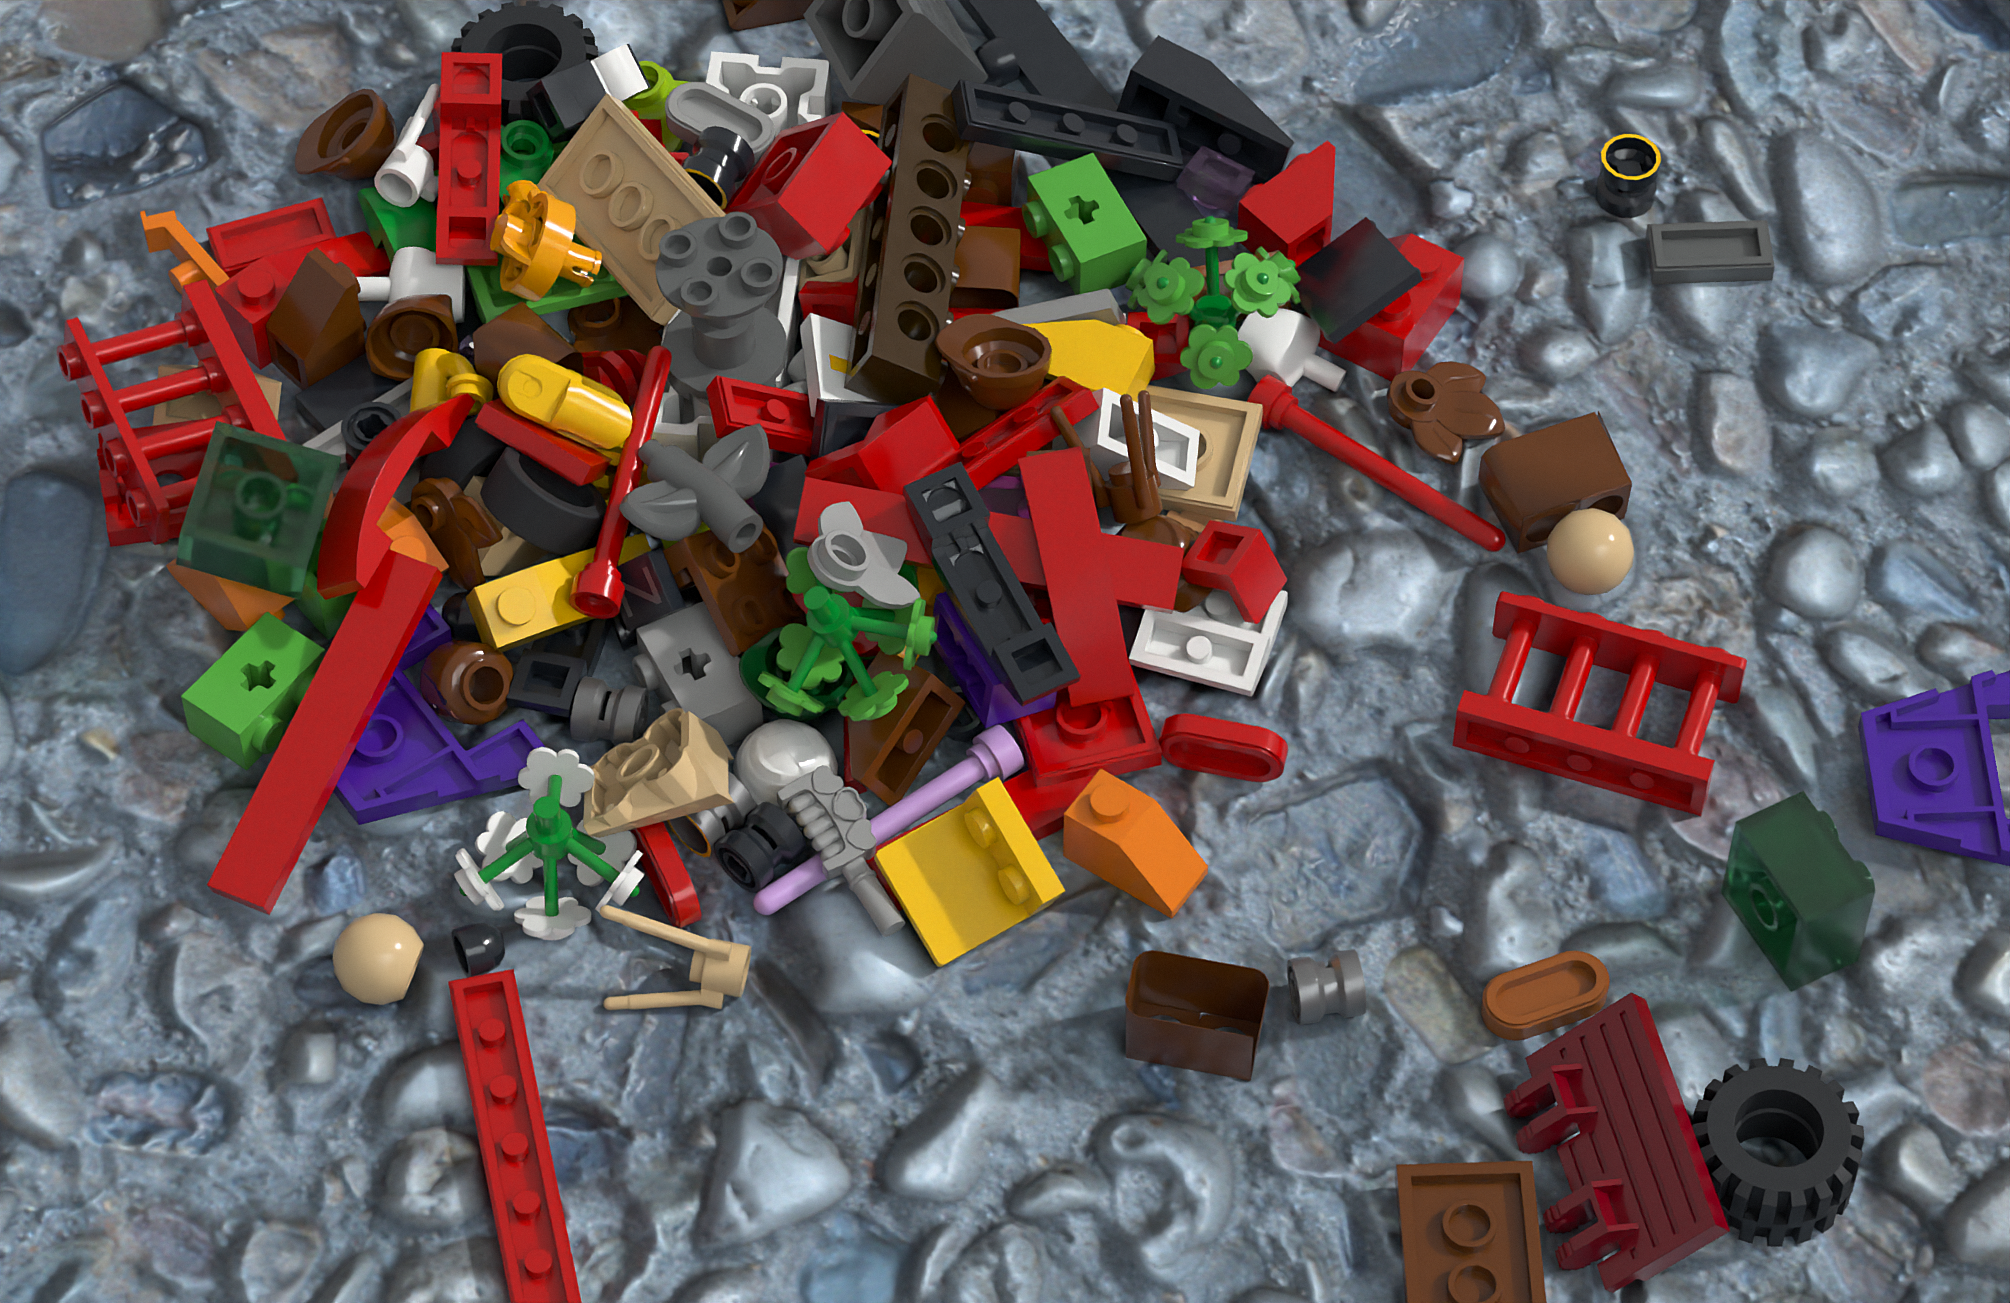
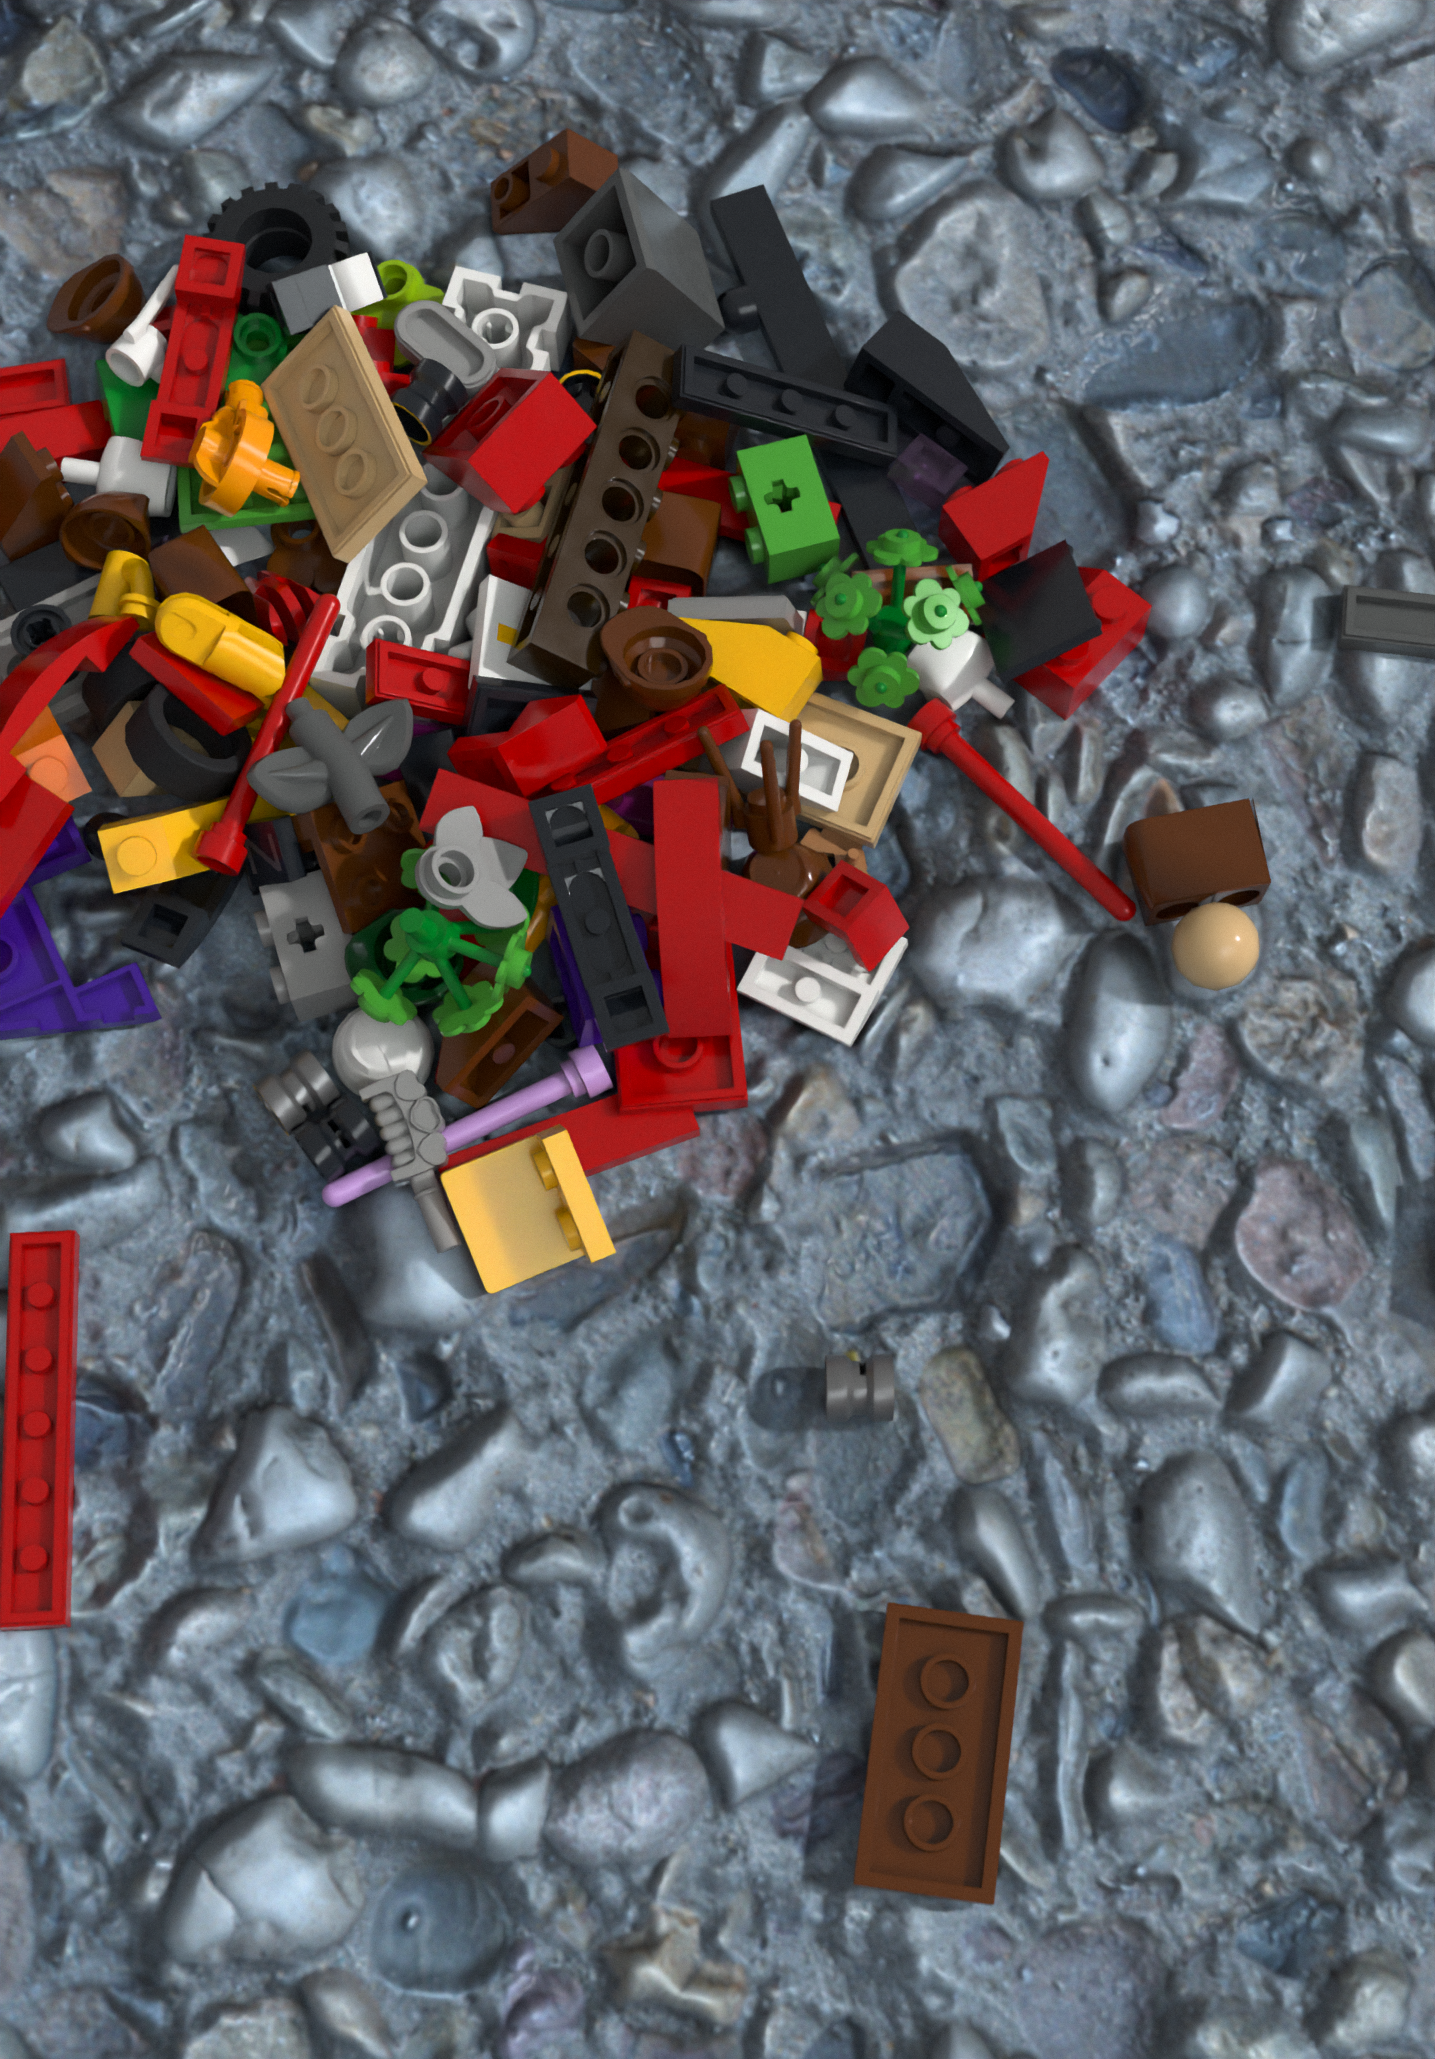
camera: 10 degrees right, 15 degrees up
reddish brown plate [411,477,503,592] -> none
reddish brown head [420,640,514,725] -> none
black hinge [451,923,505,978] -> none
white plant [454,747,645,940] -> none
flat silver wheel [570,676,650,746] -> none
tan slope [583,708,734,838] -> none
tan plant [600,905,751,1010] -> none
red tile [630,821,702,929] -> none
dark grey piece [655,212,788,408] -> none
orange slope [1063,769,1208,919] -> none
reddish brown piece [1125,950,1269,1081] -> none
red tile [1158,713,1289,782] -> none
reddish brown plate [1387,361,1505,465] -> none
red fence [1452,591,1747,816] -> none
dark orange tile [1481,951,1610,1041] -> none
dark red hinge [1503,992,1730,1293] -> none
black wheel [1596,134,1661,218] -> none
black tyre [1691,1058,1865,1247] -> none
clear green brick [1721,791,1876,992] -> none

